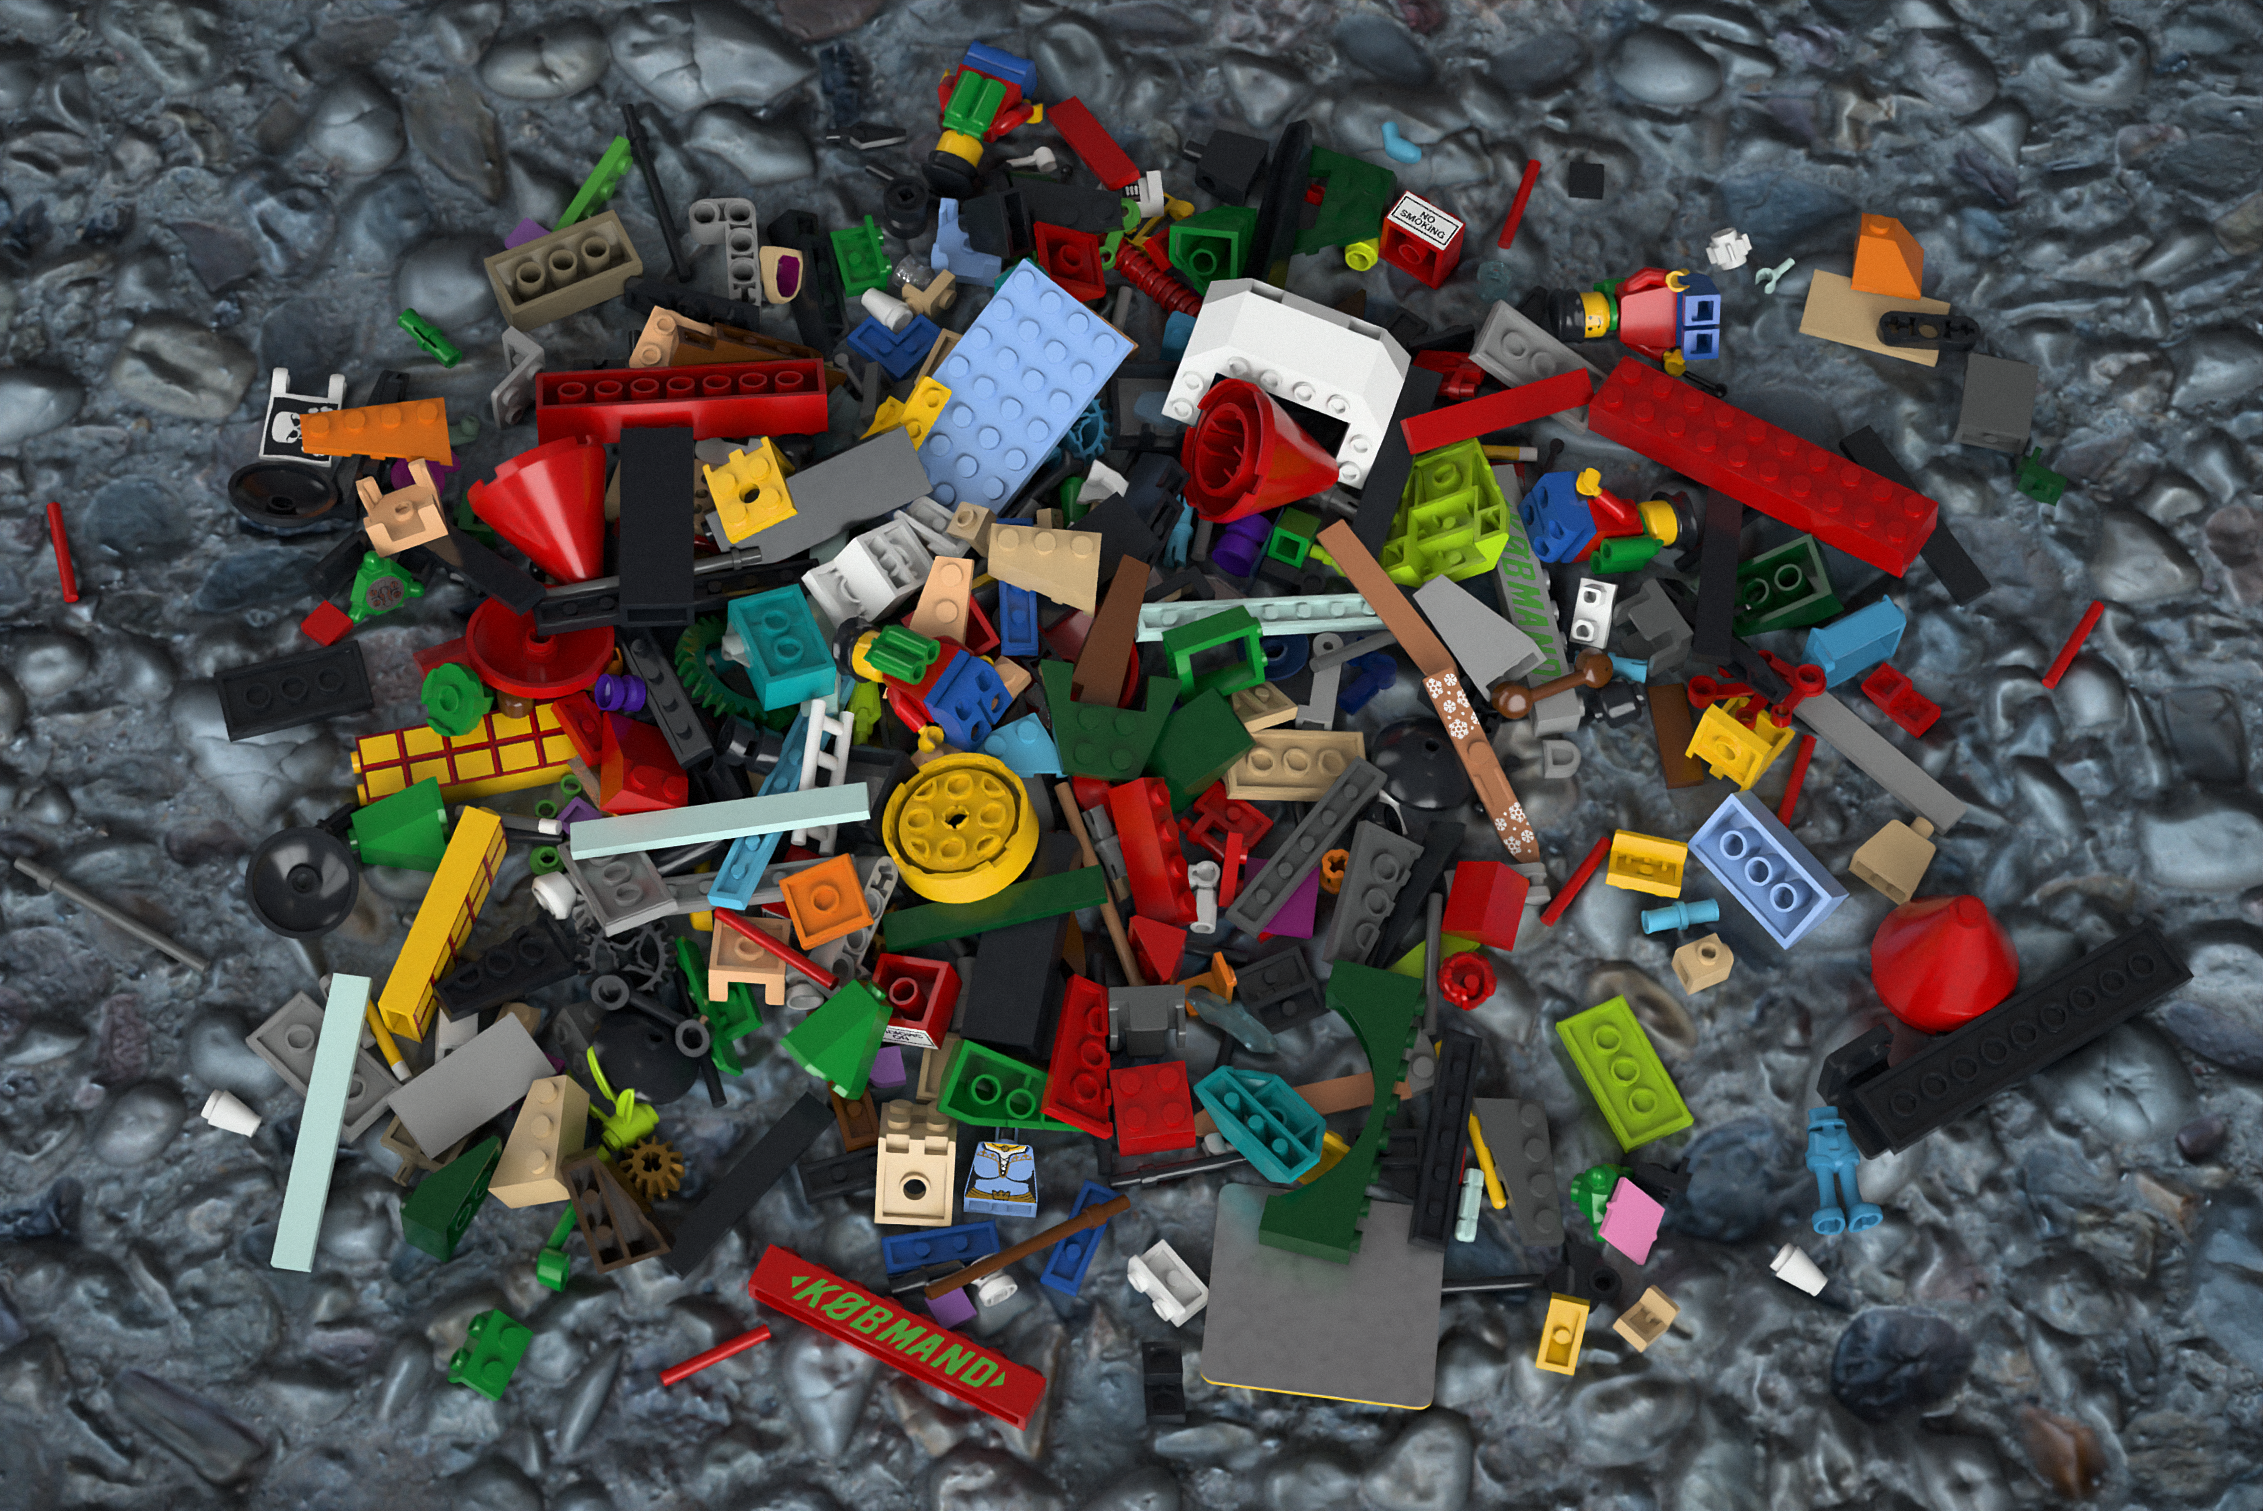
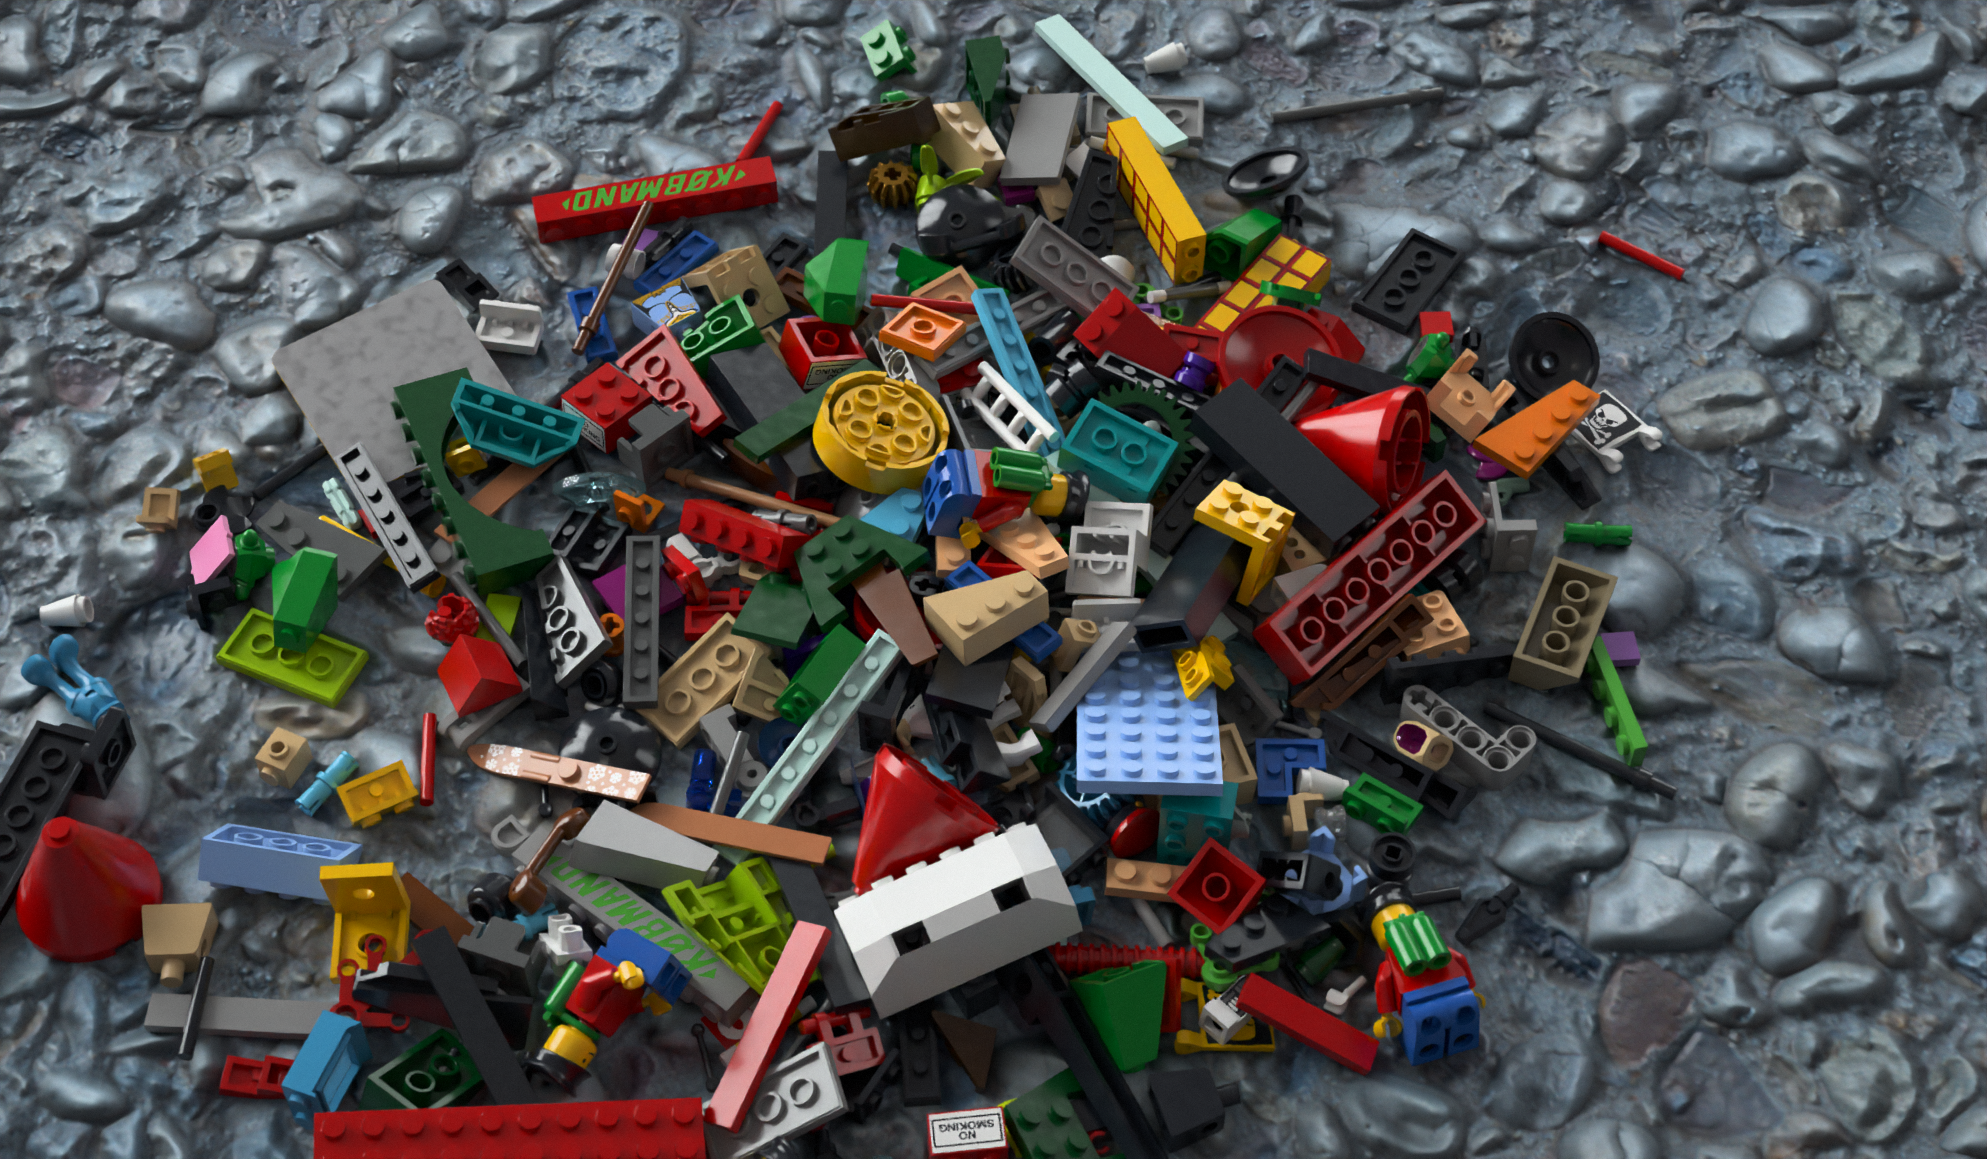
camera: 145 degrees right, 10 degrees down
light aqua tile [570,782,870,860] -> none
red slope [1128,915,1187,986] -> none
green brick [1267,507,1322,569] -> none
red bar [1776,735,1817,829] -> none
none -> black bar [178,956,215,1061]
none -> green slope [272,546,338,654]
none -> light grey tile [1028,621,1137,732]

